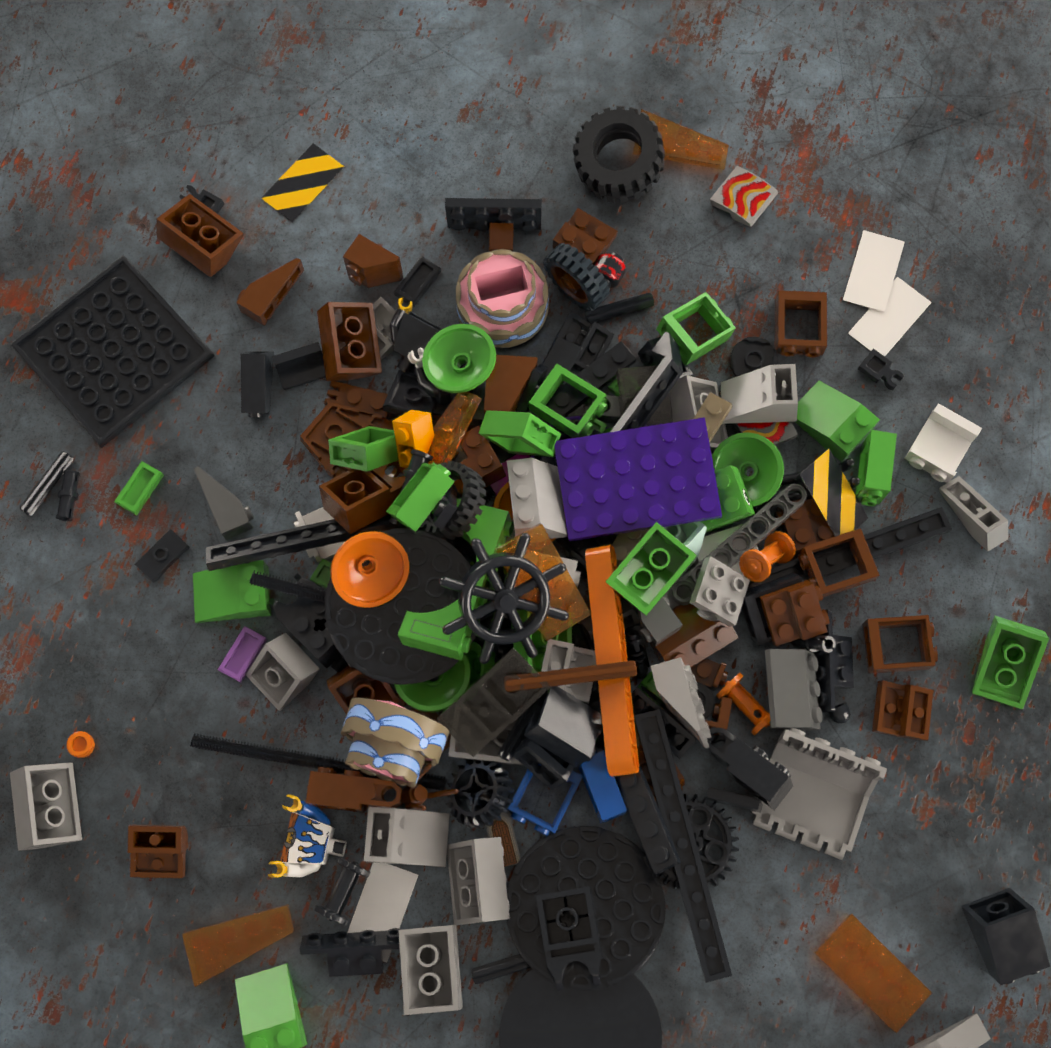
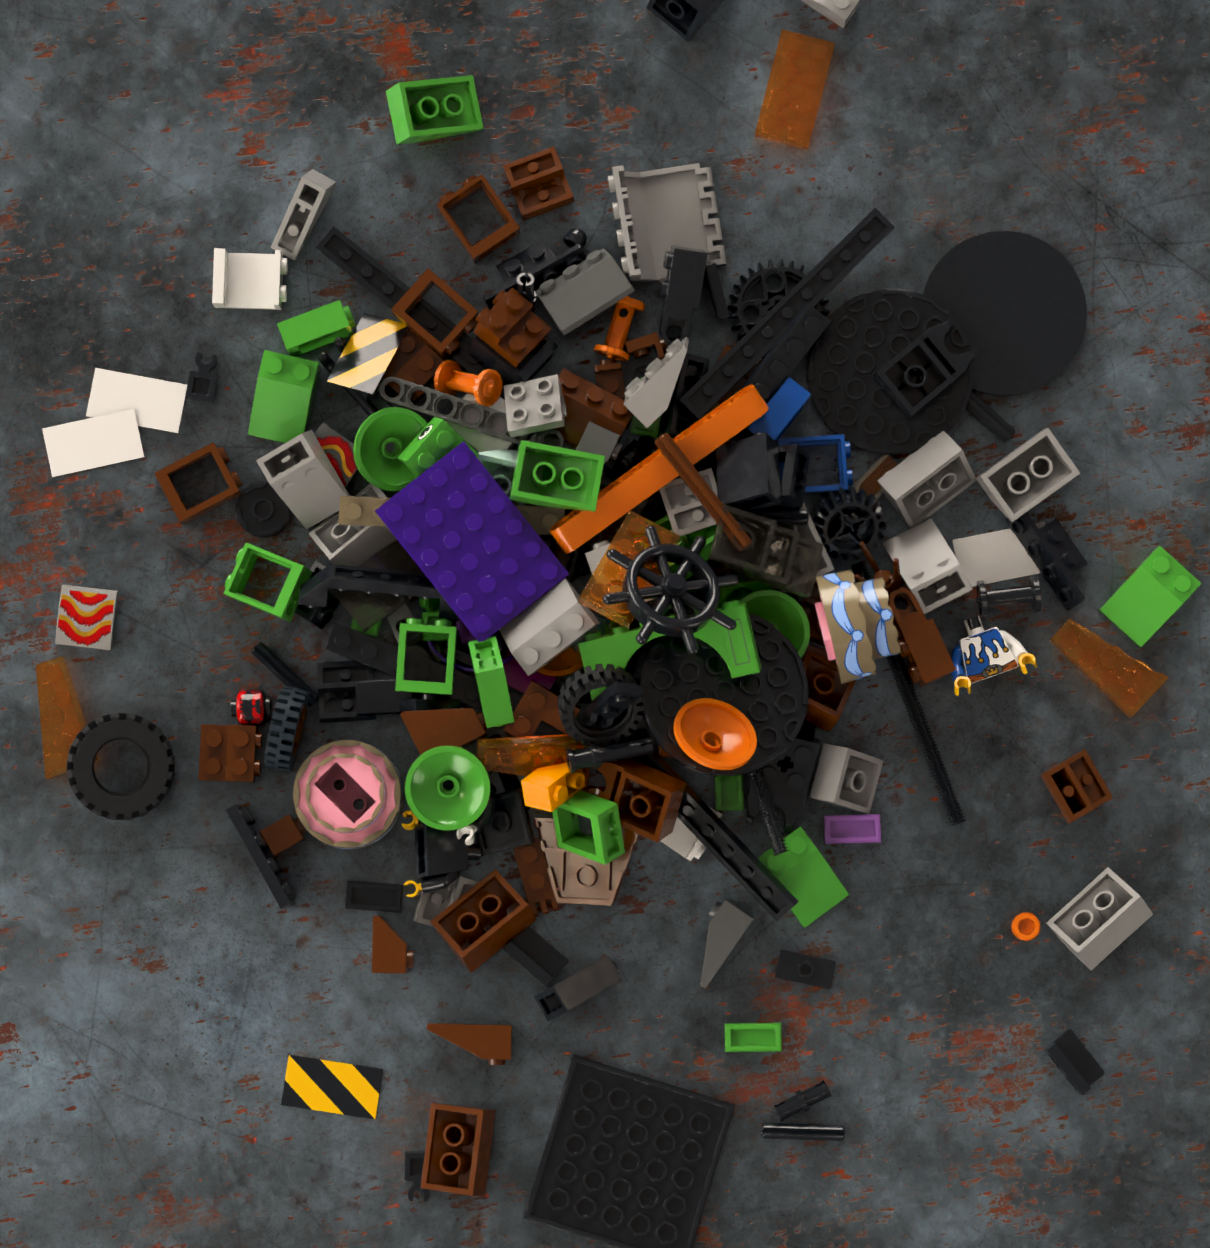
camera: 120 degrees left, 10 degrees up
bright green window [386,462,454,532] -> none

